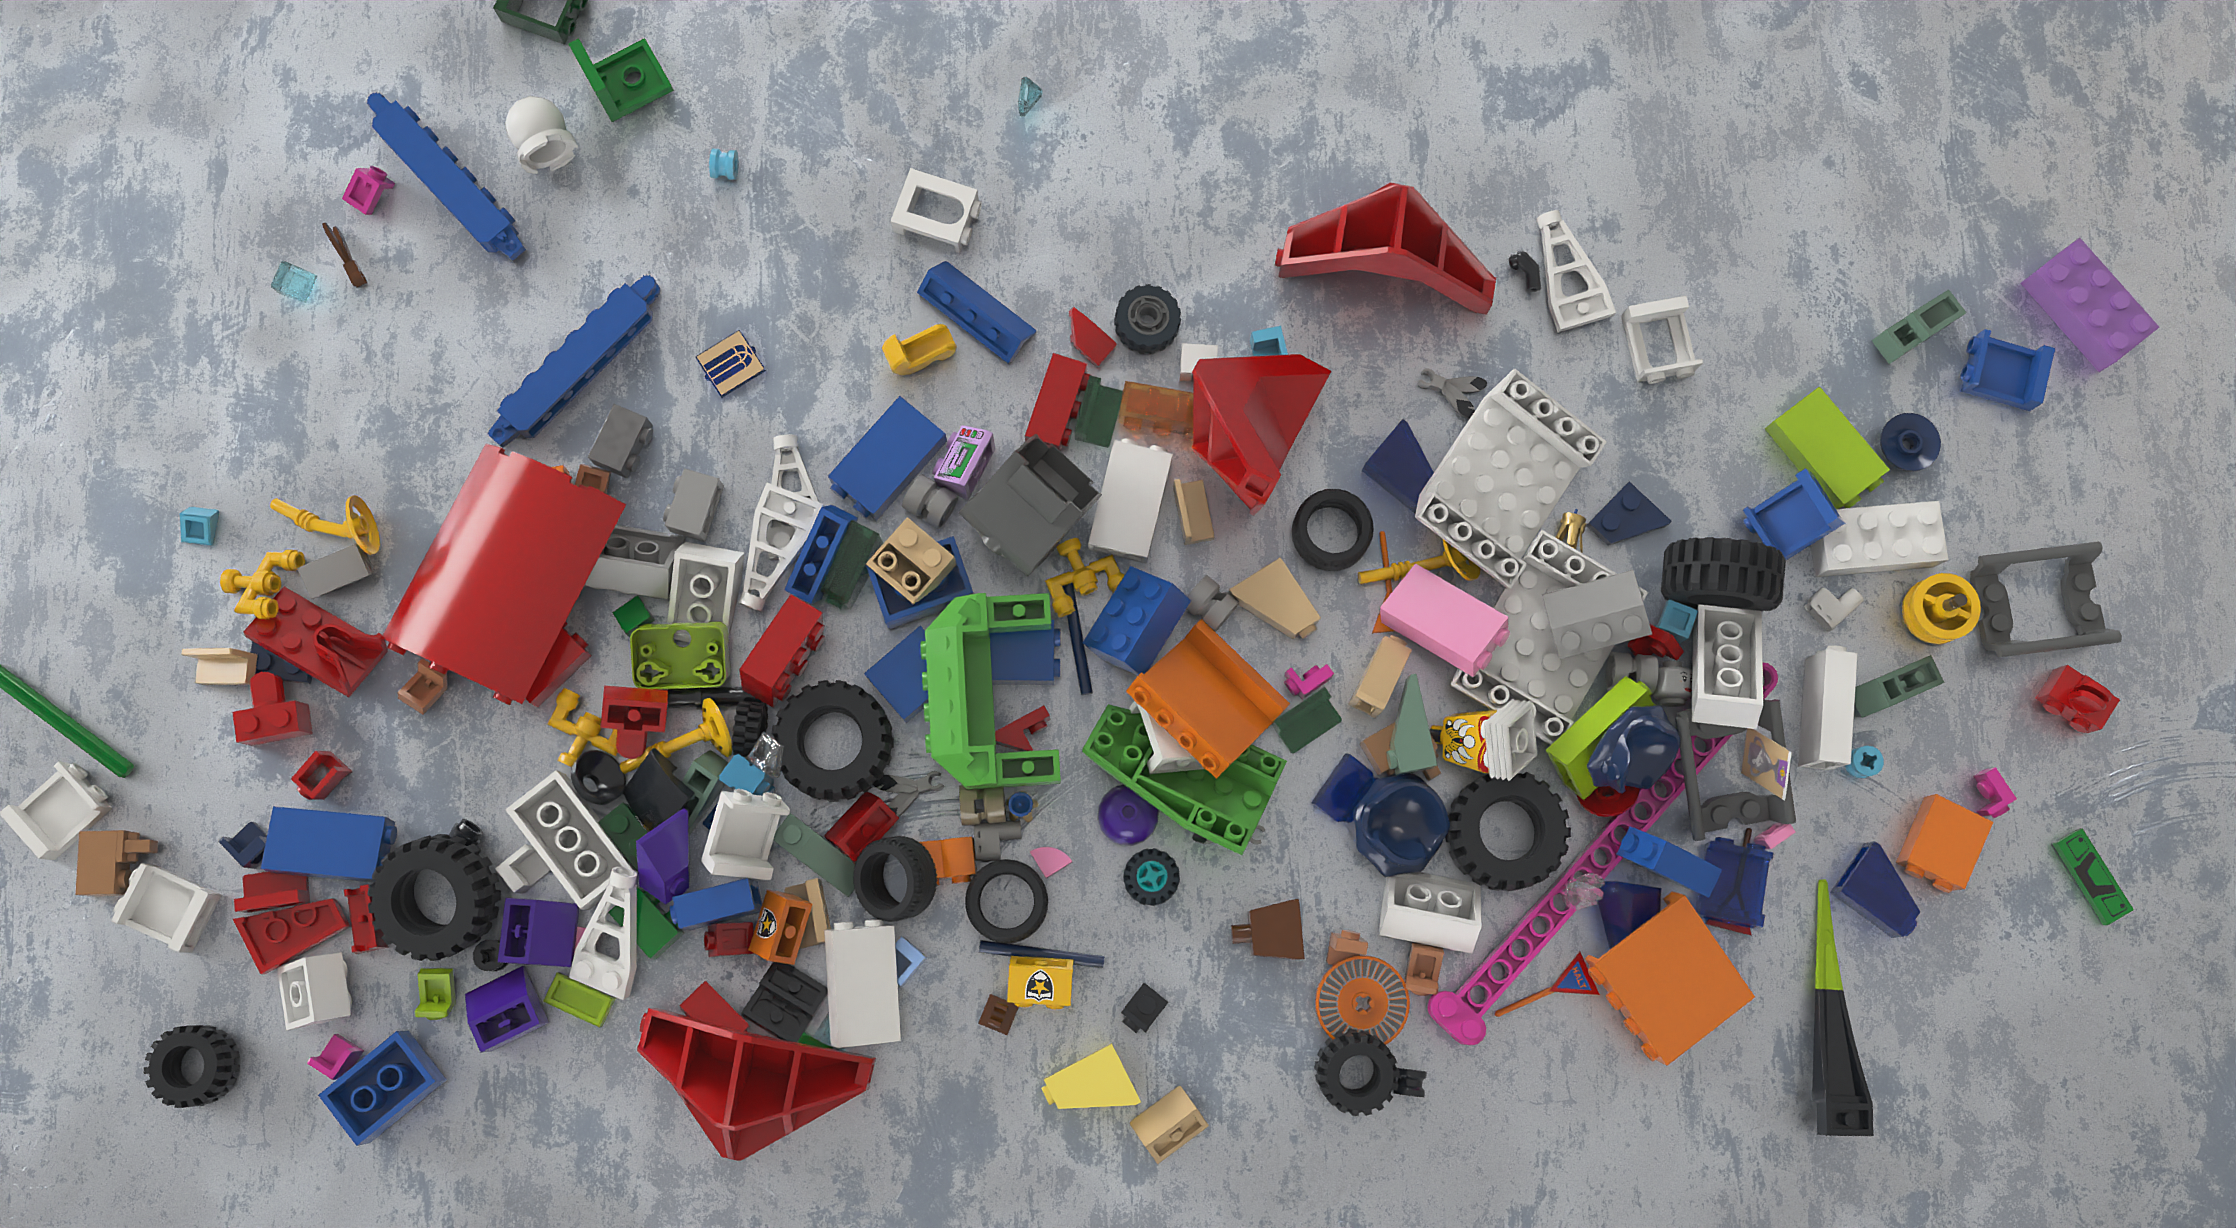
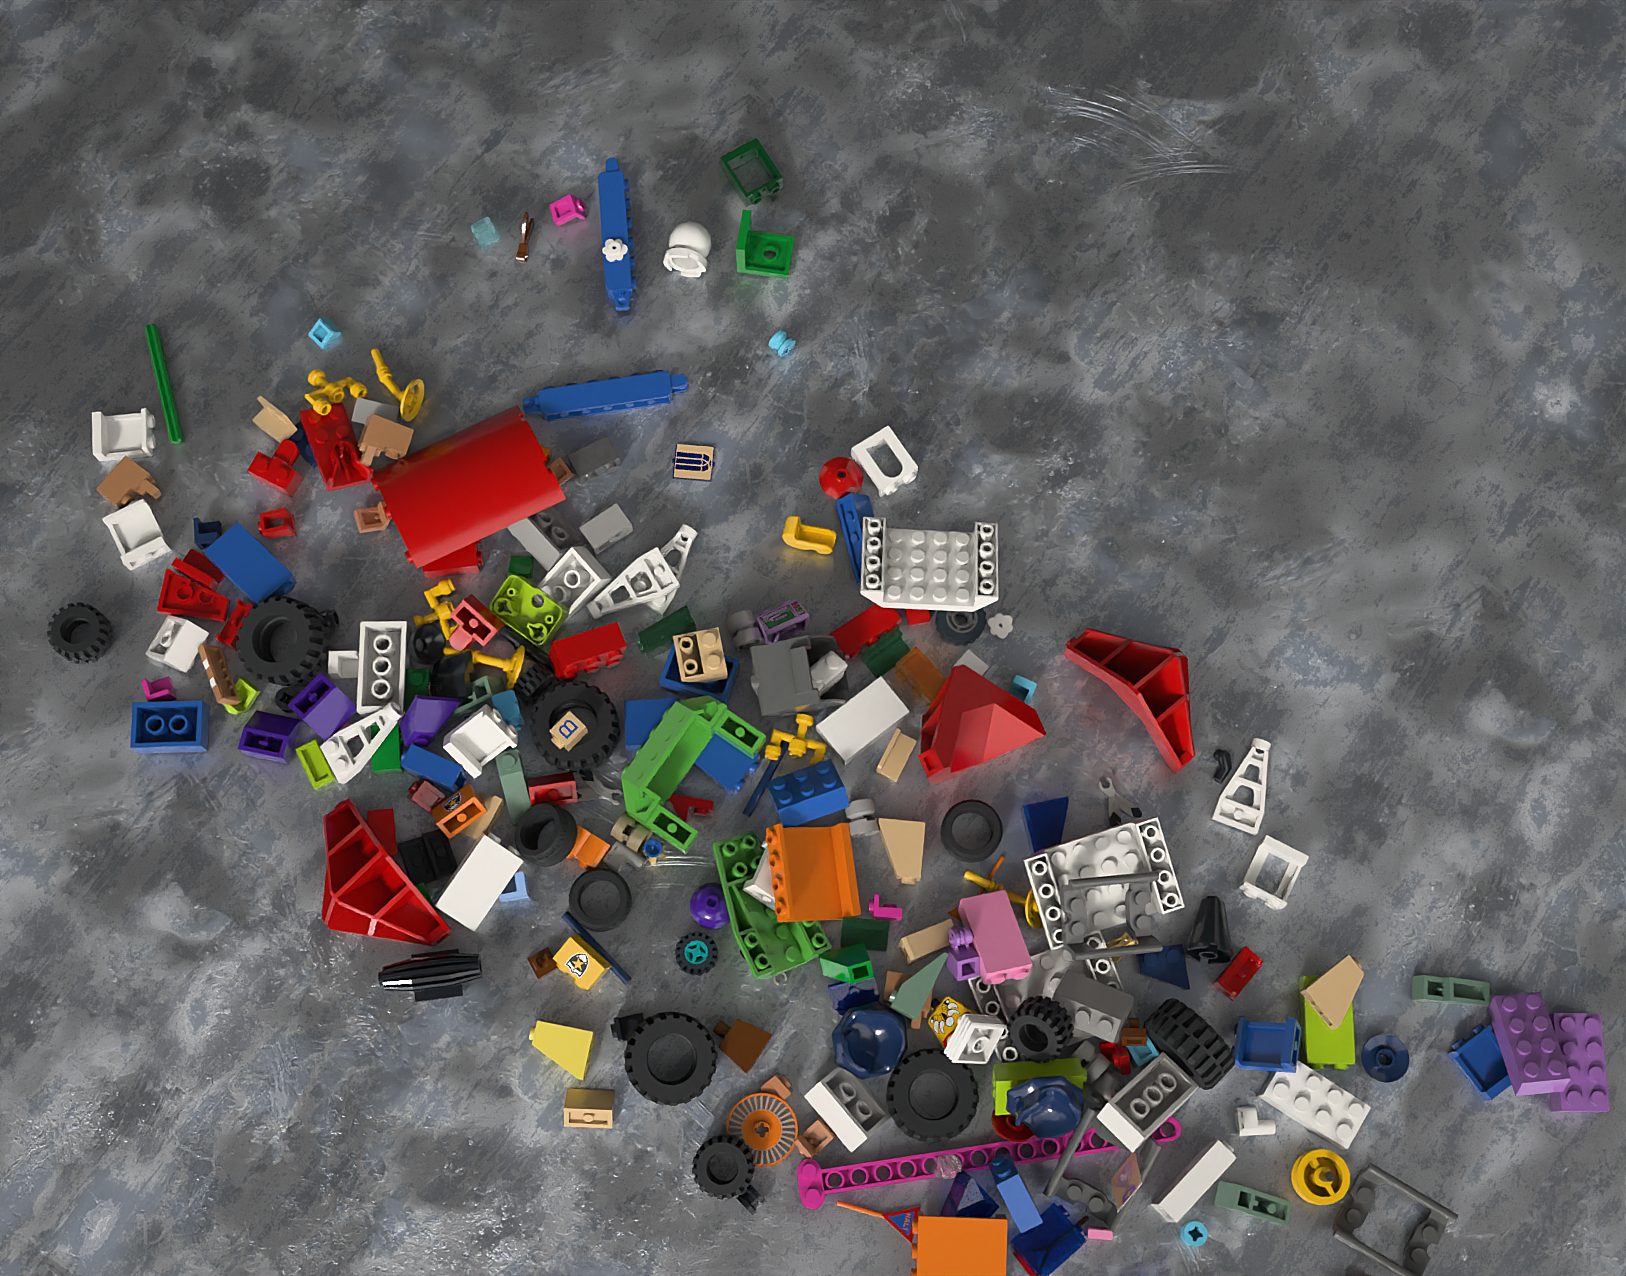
camera: 40 degrees right, 5 degrees down
clear slope [747,732,783,778] -> none
blue brick [784,505,858,604] -> none
blue brick [828,396,947,521] -> none
clear light blue slope [1018,77,1043,117] -> none
bright pink tile [1030,847,1072,879] -> none
none -> medium nougat plate [198,643,240,706]
none -> medium nougat hinge [357,414,414,466]
none -> black plate [378,949,482,1002]
none -> tan brick [550,711,588,751]
none -> white plant [602,239,628,262]
none -> black tyre [624,1011,718,1106]
none -> white brick [810,651,848,696]
none -> red dish [819,457,863,499]
none -> green slope [819,942,874,984]
none -> white slope [861,517,998,612]
none -> medium lavender brick [946,925,980,981]
none -> white plant [988,613,1013,639]
none -> black tyre [1007,995,1074,1063]
none -> dark grey piece [1060,871,1163,961]
none -> reddish brown tile [1122,1018,1147,1046]
none -> black cone [1185,896,1233,964]
none -> red hinge [1213,946,1263,1001]
none -> tan slope [1300,955,1365,1030]
none -> medium lavender brick [1487,992,1571,1096]

